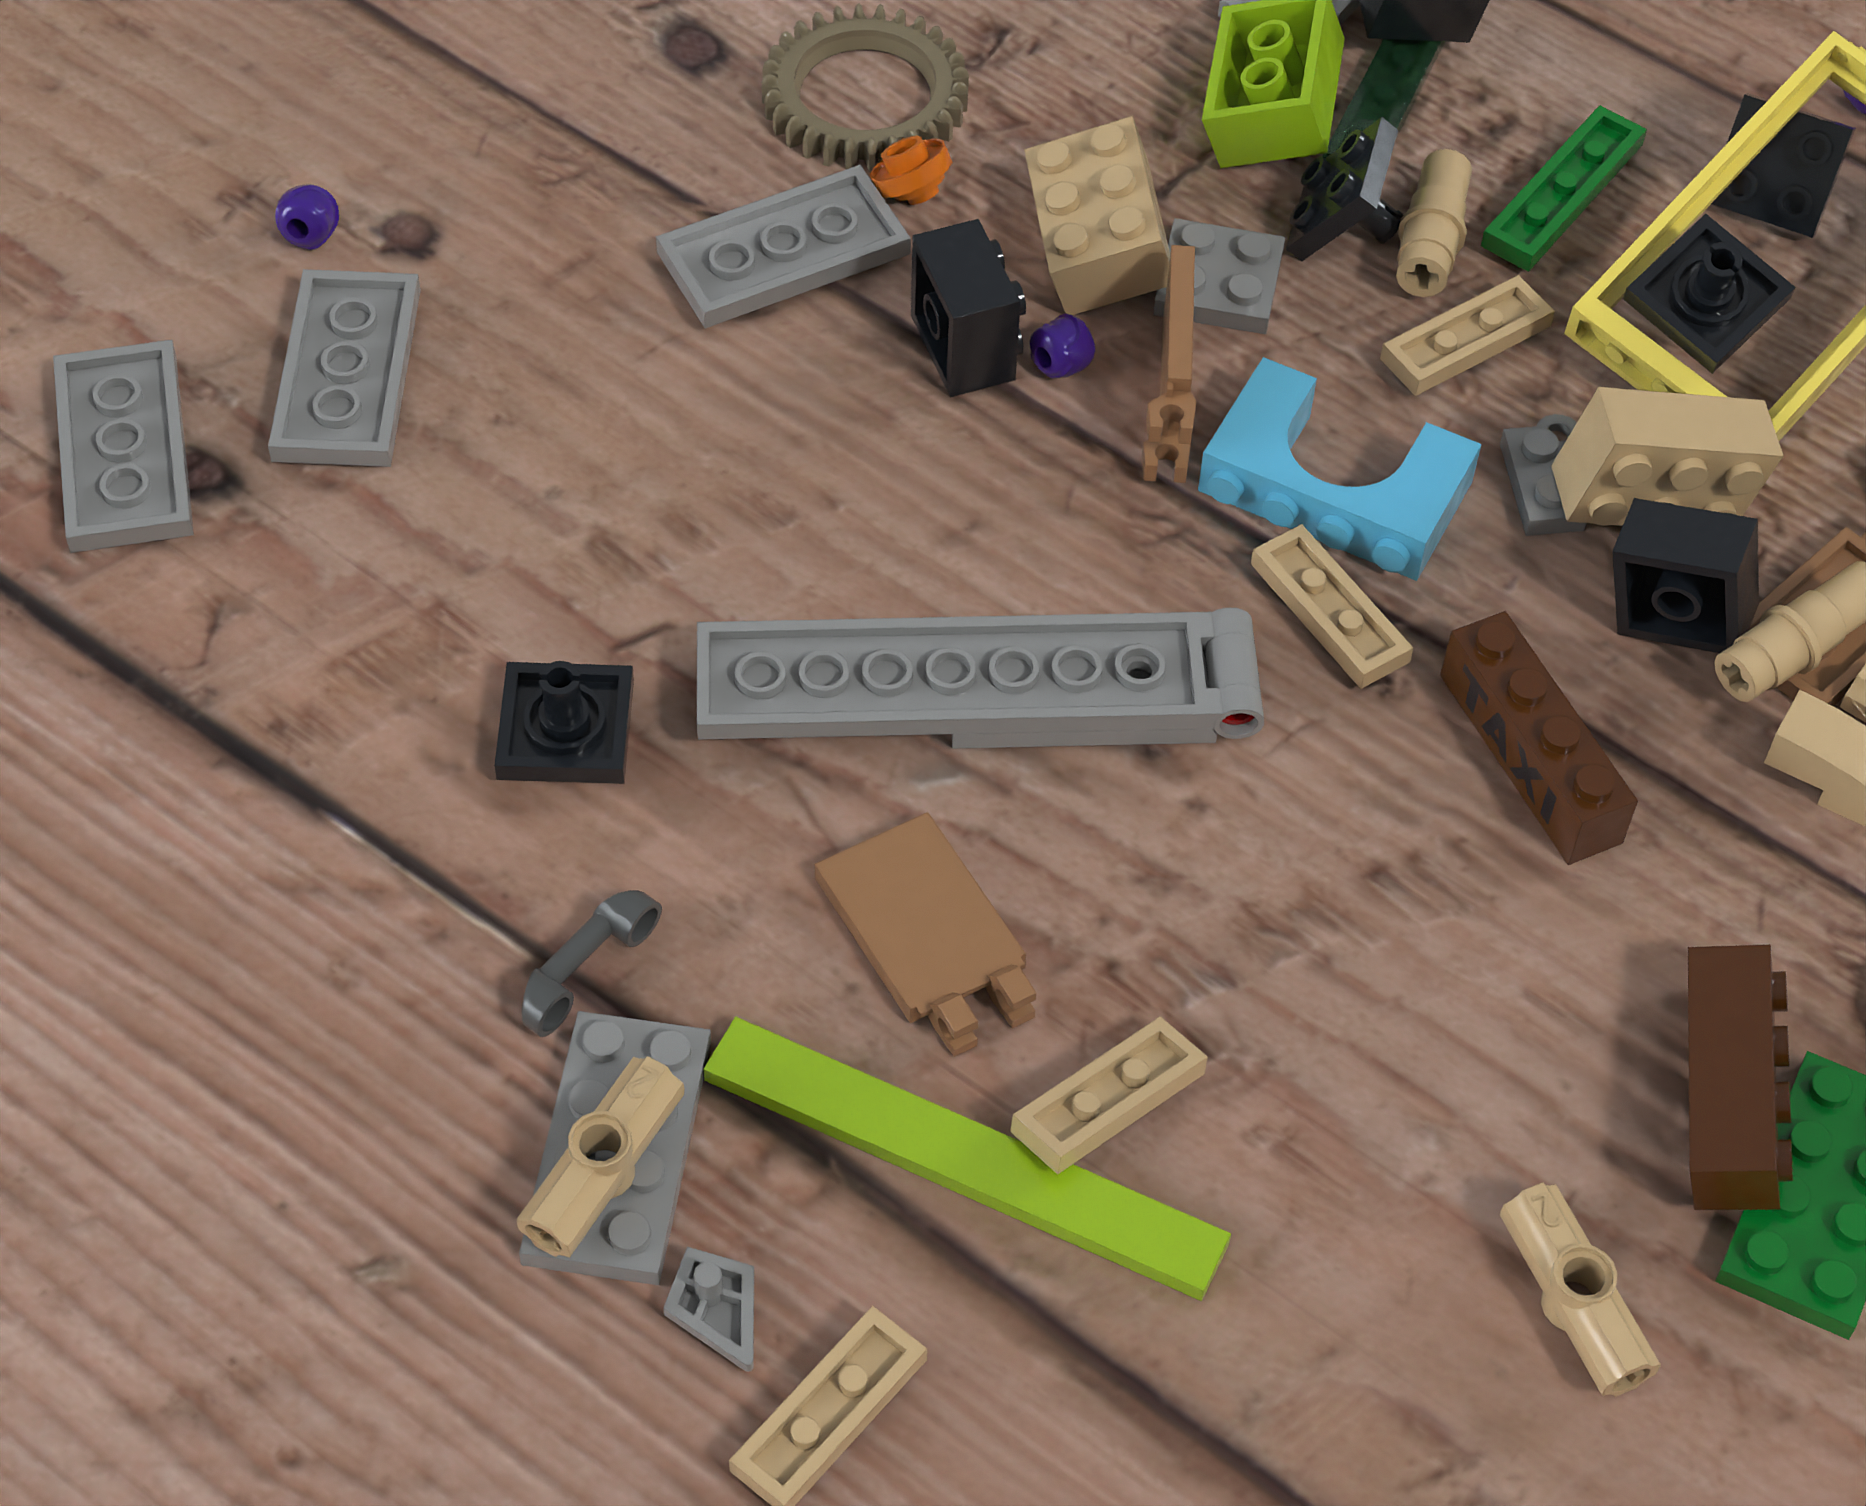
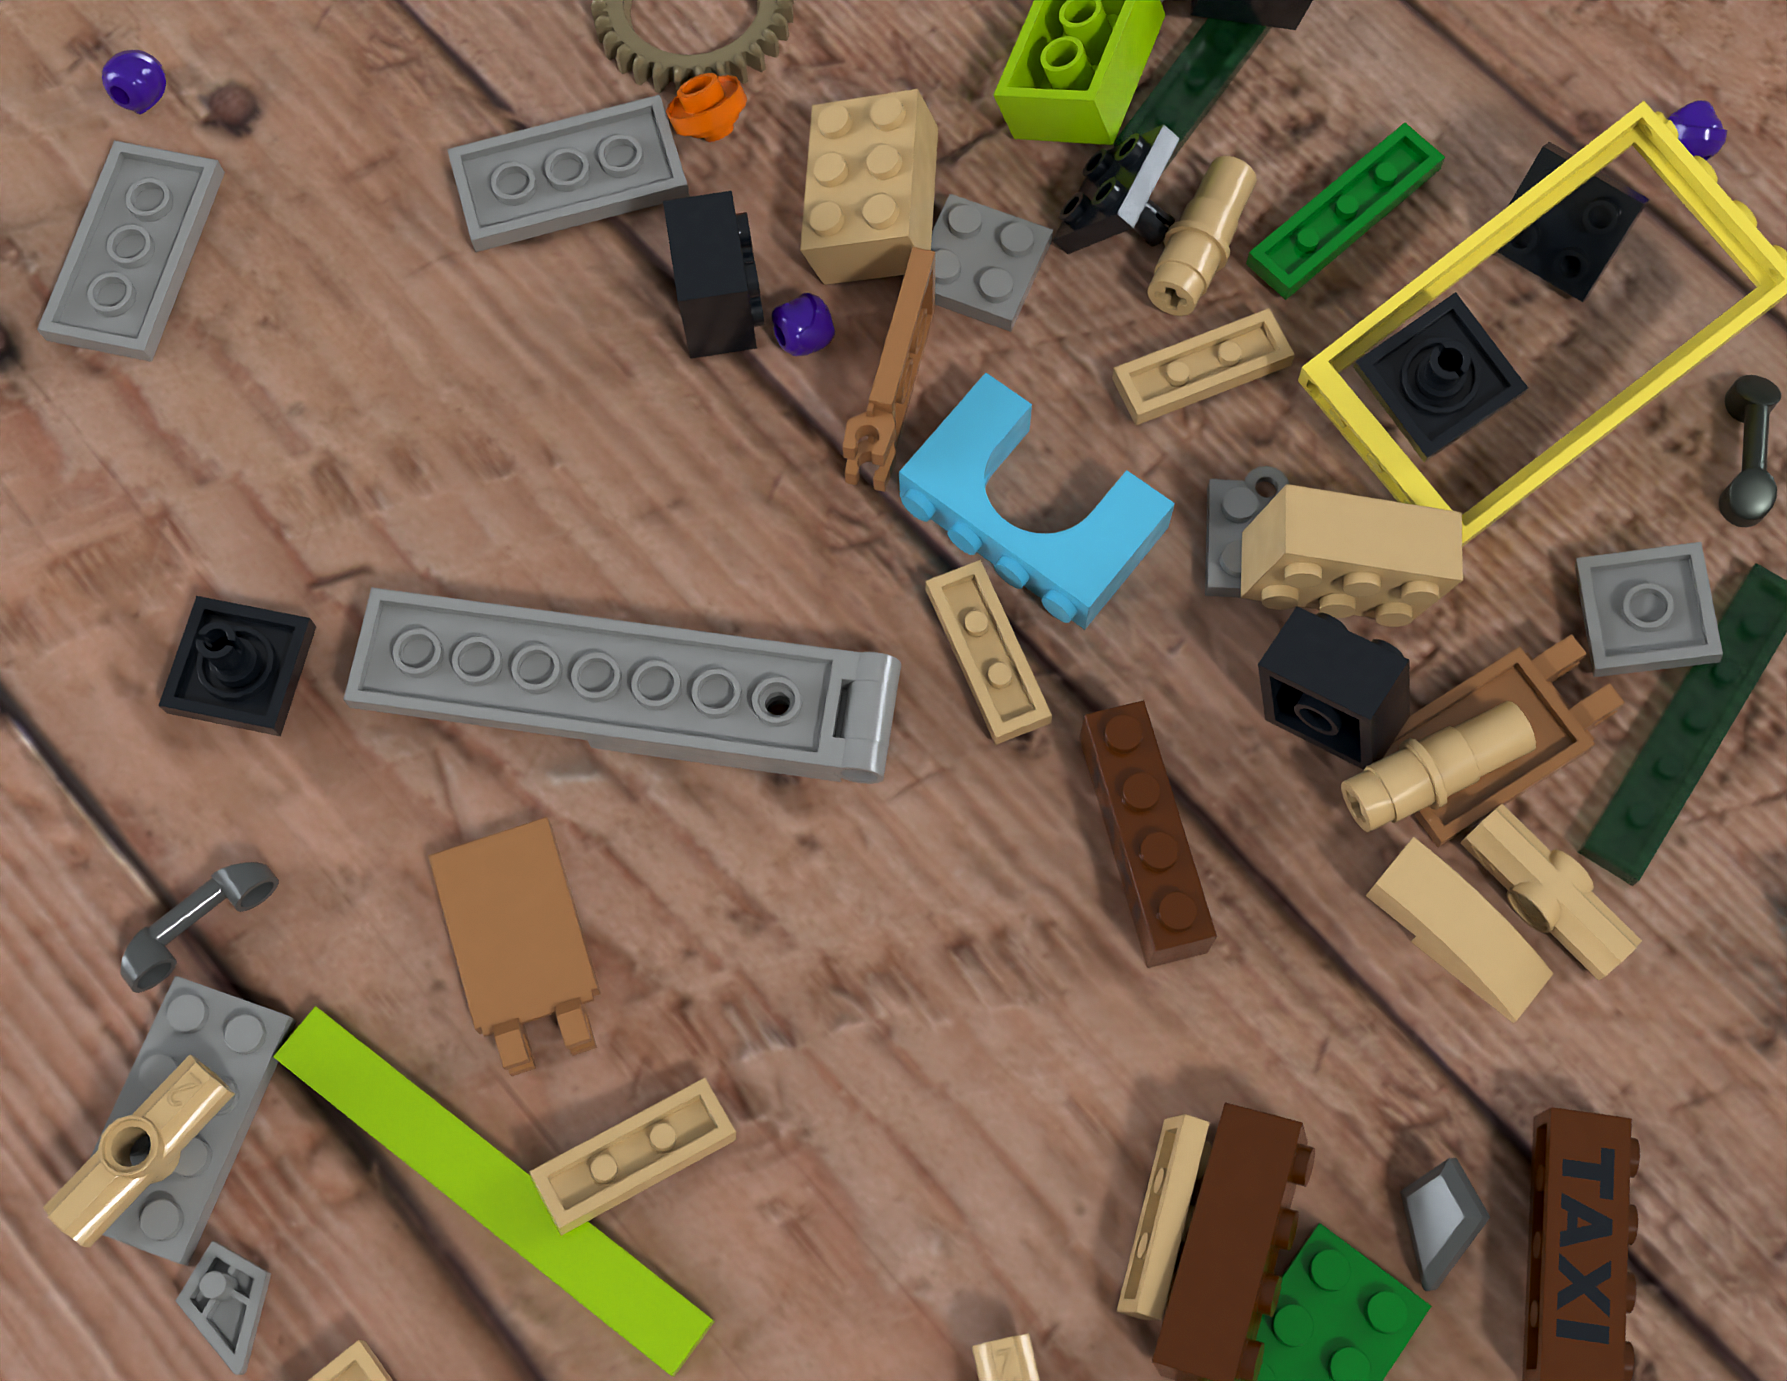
camera: 15 degrees right, 15 degrees up
none -> tan plate [1116,1114,1211,1320]

